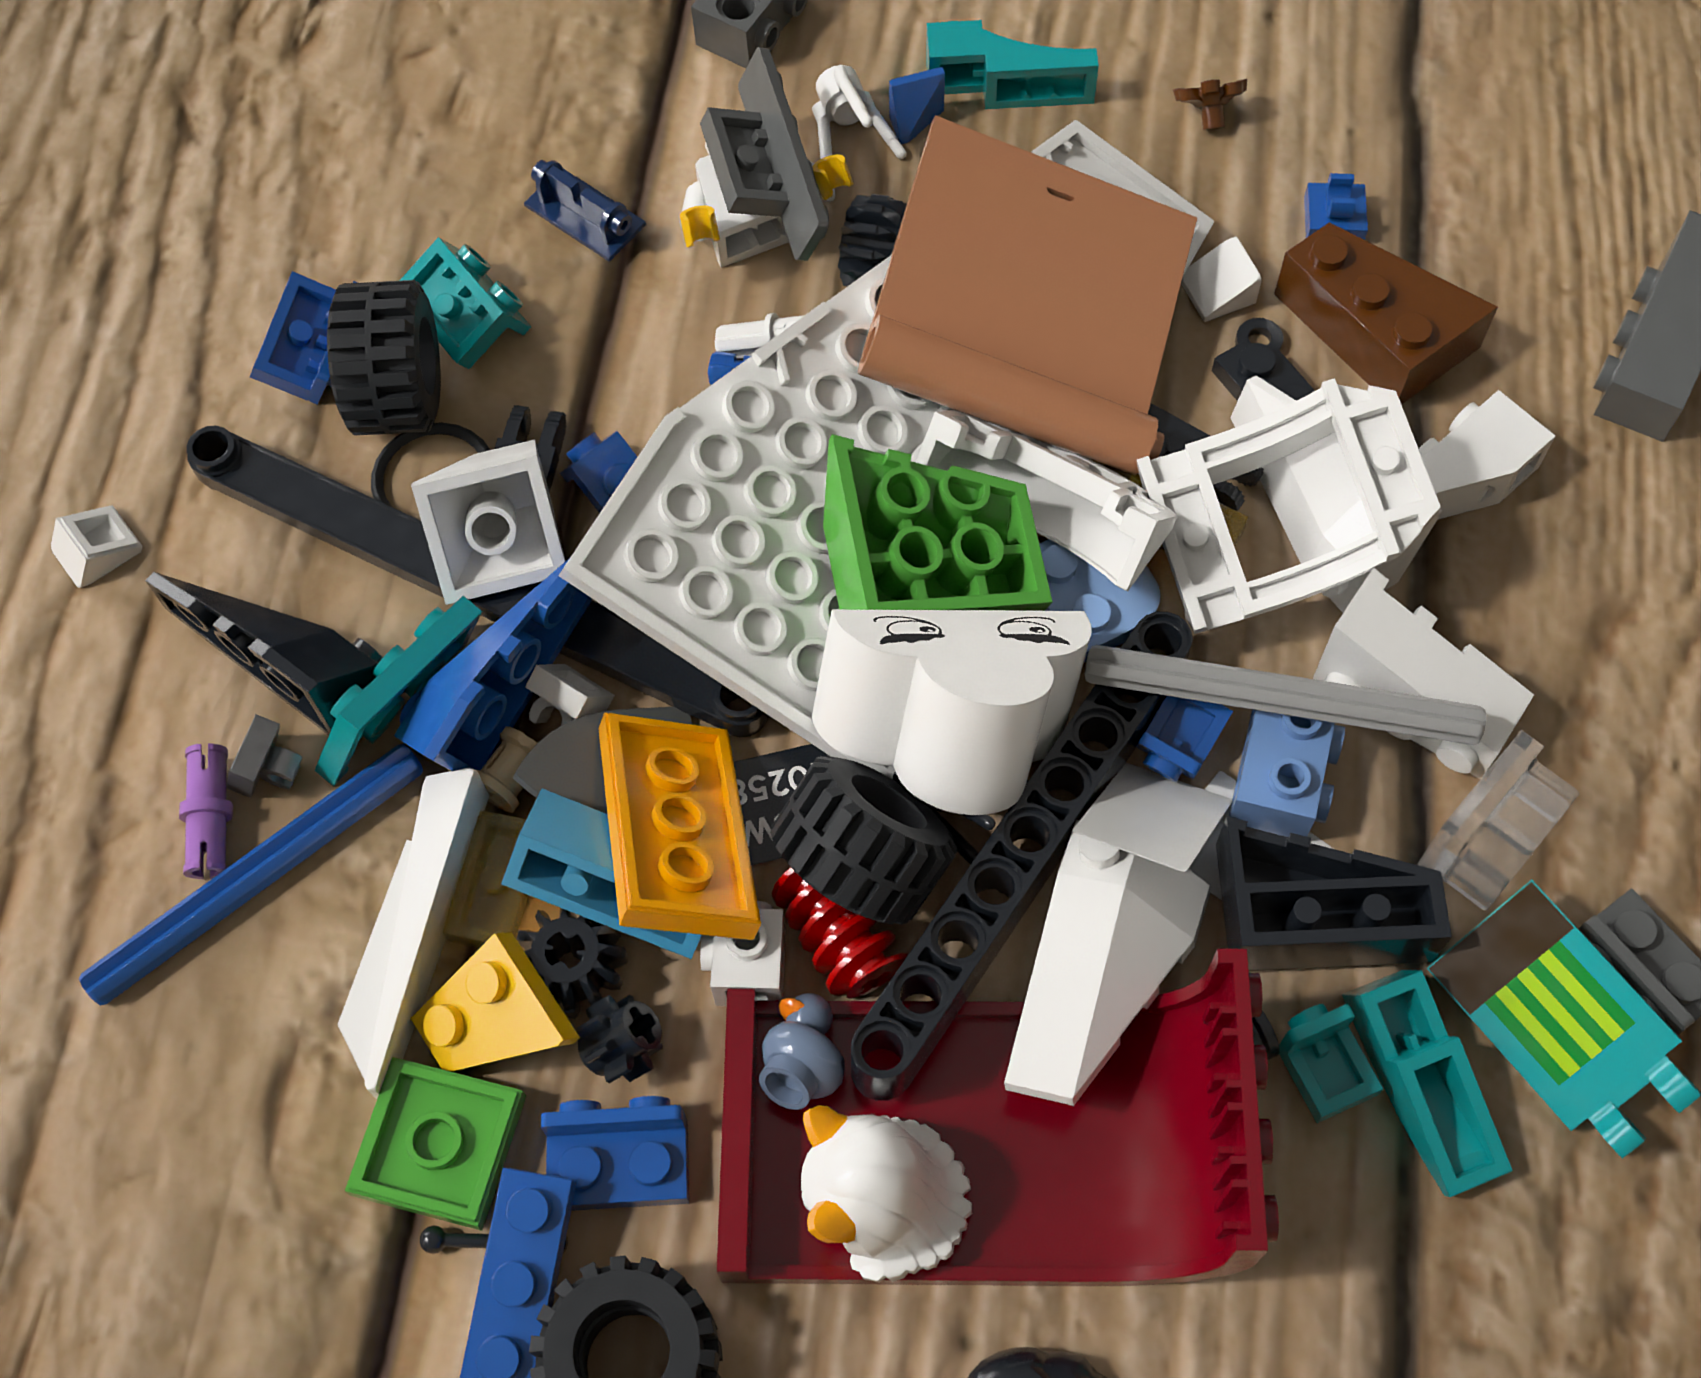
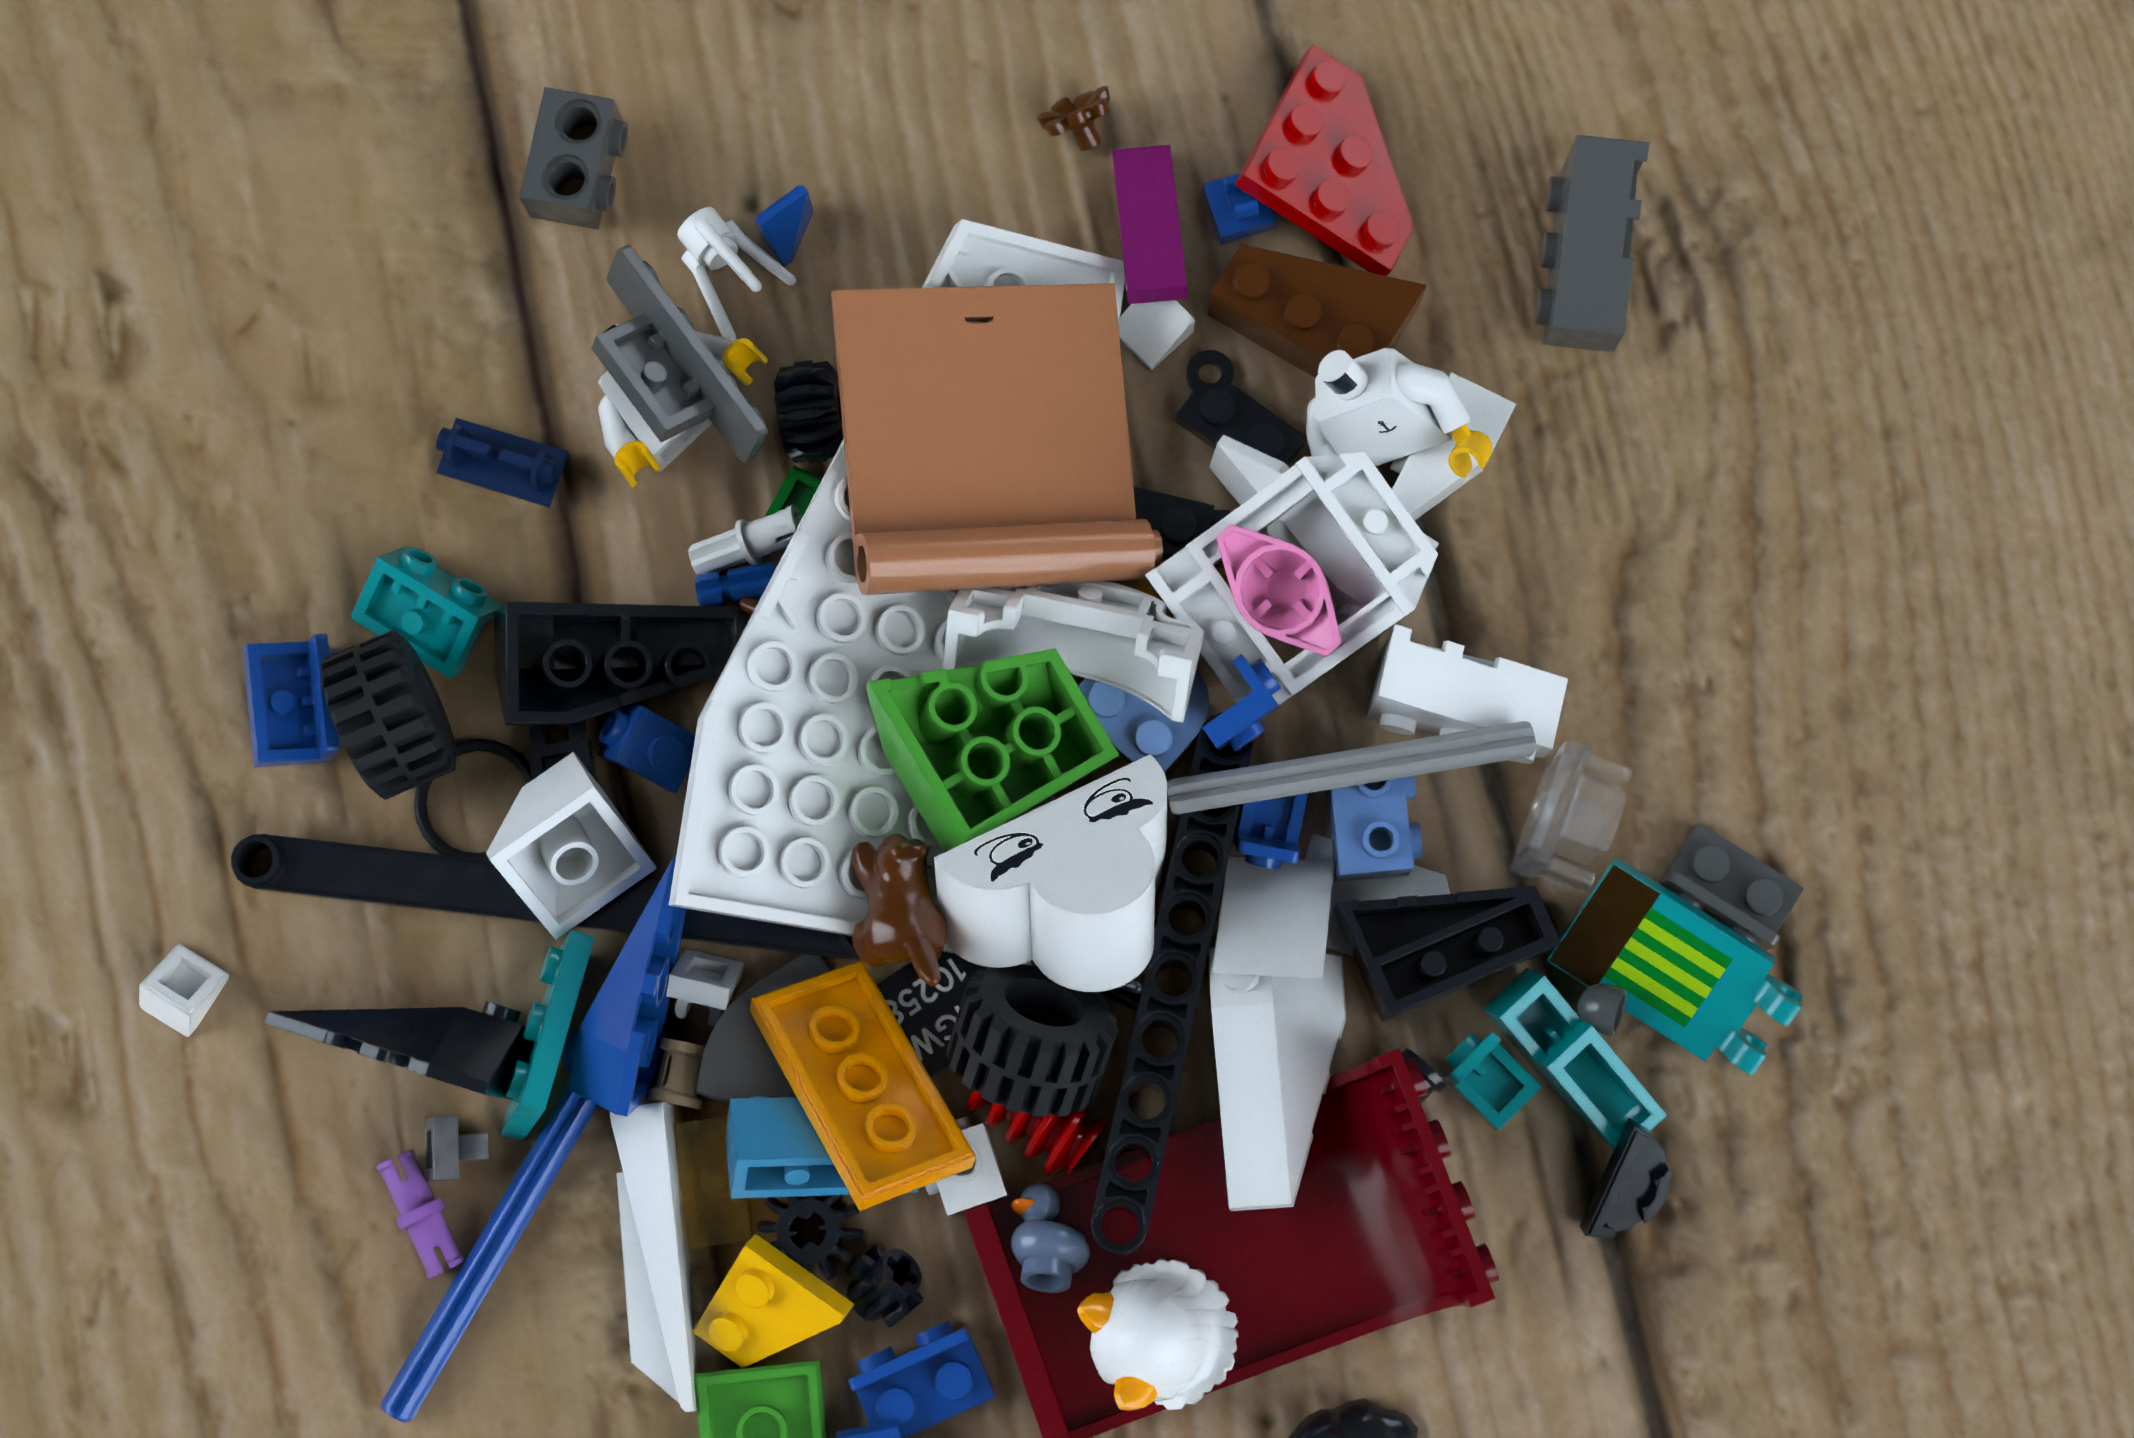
camera: 20 degrees left, 15 degrees up
teal slope [926,20,1099,110] -> none
none -> black wedge [494,601,747,726]
none -> reddish brown animal [851,833,948,987]
none -> magenta tile [1112,145,1187,304]
none -> blue bracket [1202,654,1281,752]
none -> bright pink hat [1216,524,1342,657]
none -> red plate [1234,44,1414,276]
none -> white torso [1306,348,1492,478]
none -> dark grey hinge [1577,984,1627,1037]
none -> black plate [1579,1118,1671,1239]

